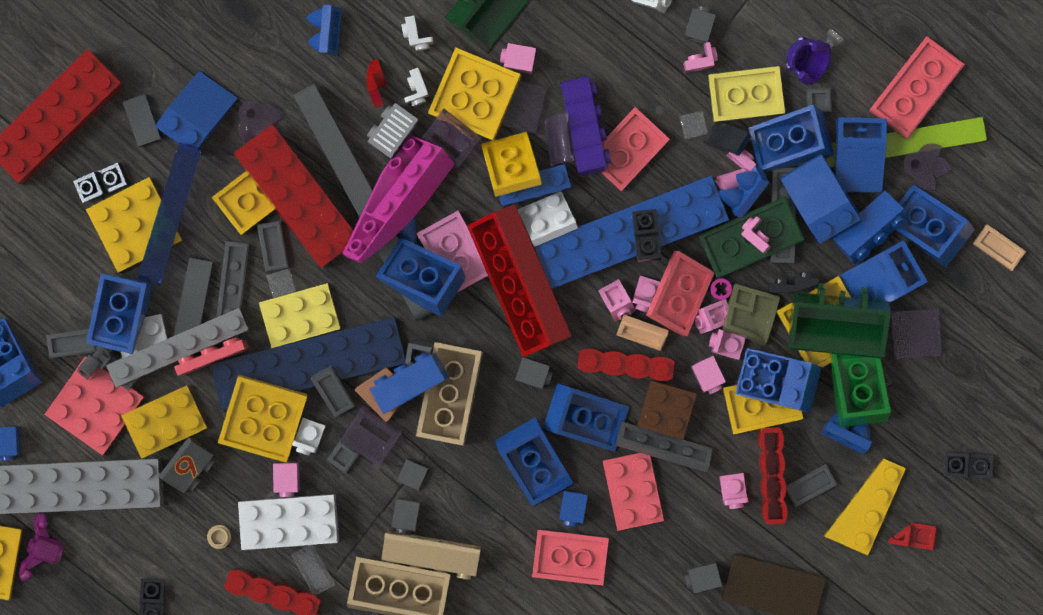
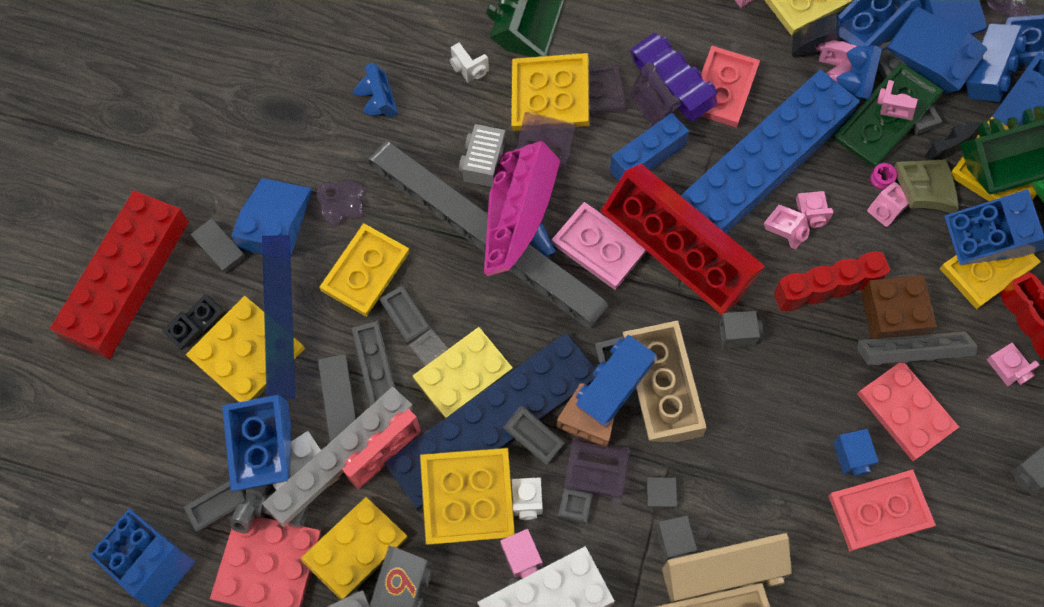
camera: 20 degrees left, 20 degrees down
red brick [234,124,353,269] -> none
red slope [366,59,387,108] -> none
blue slope [376,237,466,317] -> none
white bracket [404,68,429,106] -> none
yellow plate [481,132,542,197] -> none
blue slope [495,417,574,506] -> none
bright pink brick [500,43,536,74] -> none
white plate [517,191,578,247] -> none
blue slope [543,383,629,452] -> none
light nougat tile [616,315,669,351] -> none
black slope [632,209,662,263] -> none
coral plate [646,251,715,336] -> none
clear tile [679,111,708,140] -> none
bright pink brick [690,356,725,394] -> none
bright pink bracket [709,329,745,360] -> none

